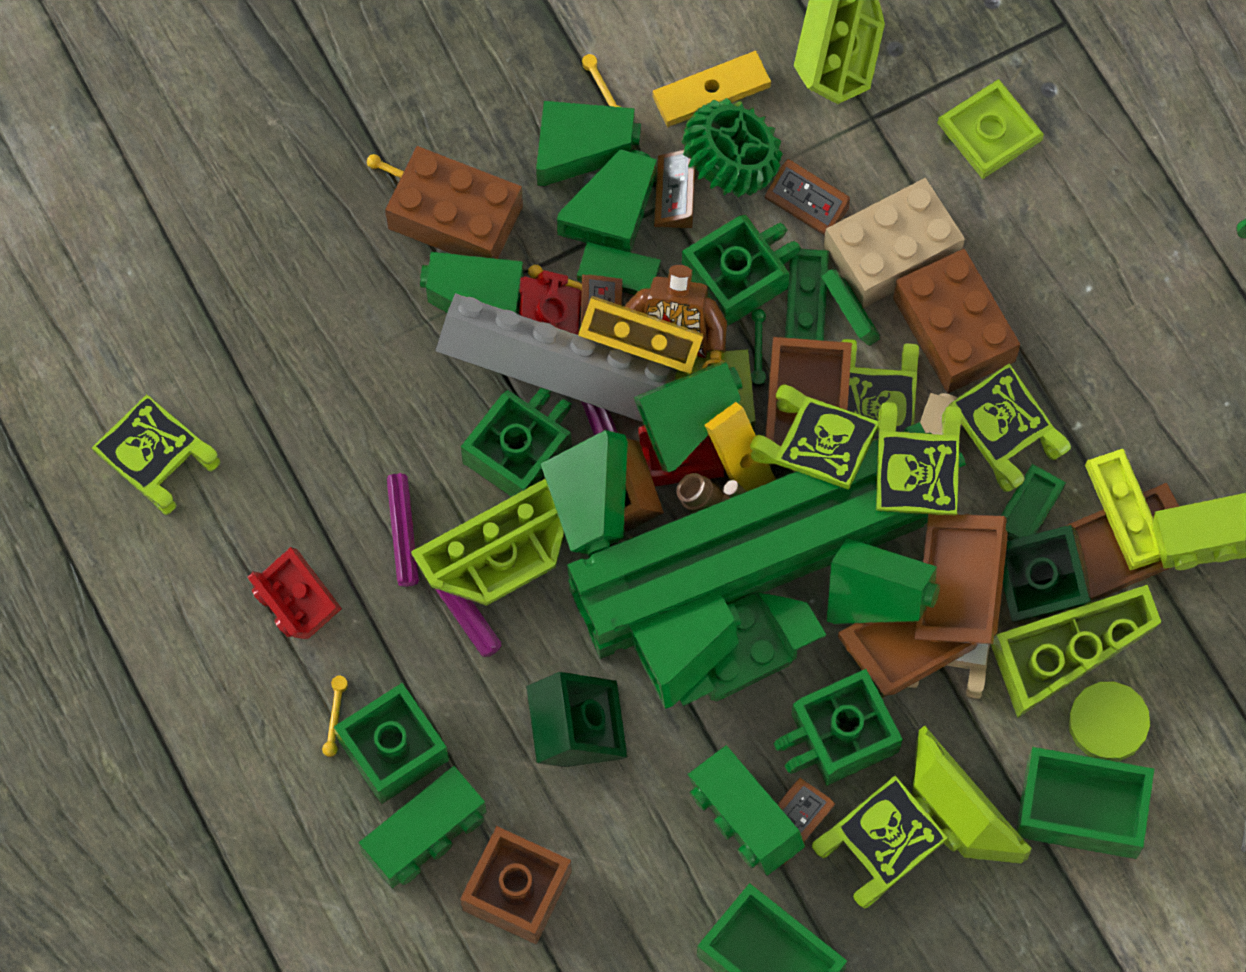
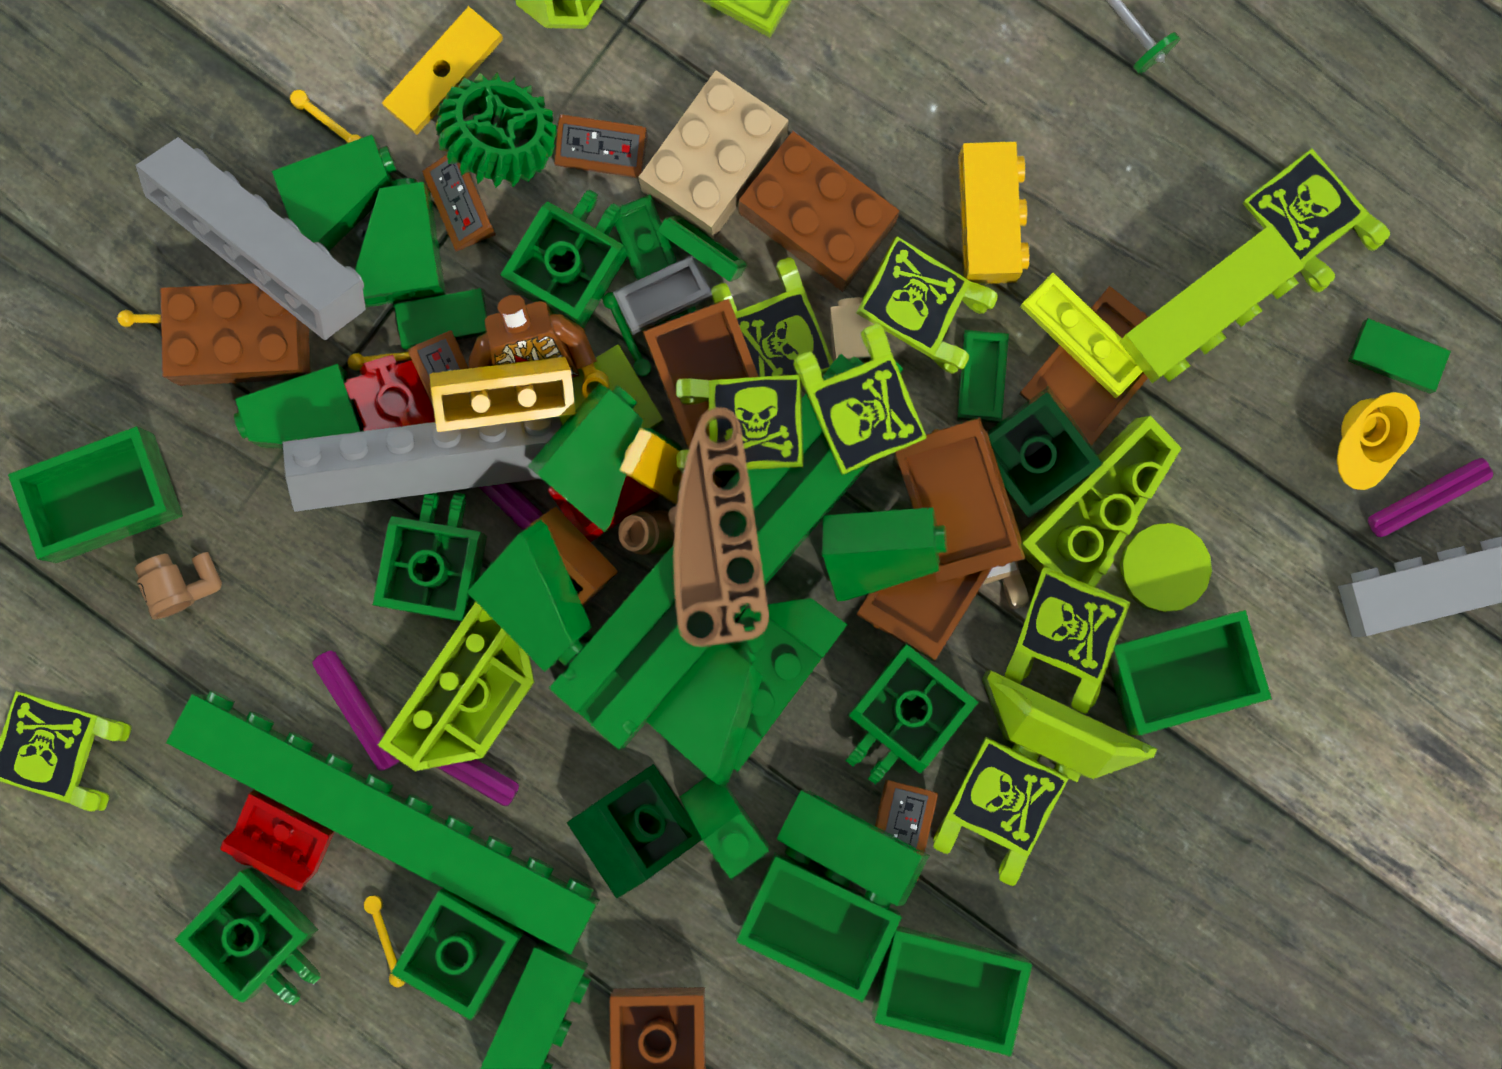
camera: 25 degrees left, 15 degrees up
none -> green piece [8,426,183,563]
none -> medium nougat piece [134,552,222,620]
none -> light grey brick [136,137,366,340]
none -> green brick [166,690,600,955]
none -> green hinge [174,867,321,1006]
none -> light grey tile [613,256,712,335]
none -> medium nougat beam [674,408,769,646]
none -> green slope [679,776,769,879]
none -> green piece [736,853,902,1003]
none -> yellow brick [959,142,1029,284]
none -> flag [1005,567,1130,714]

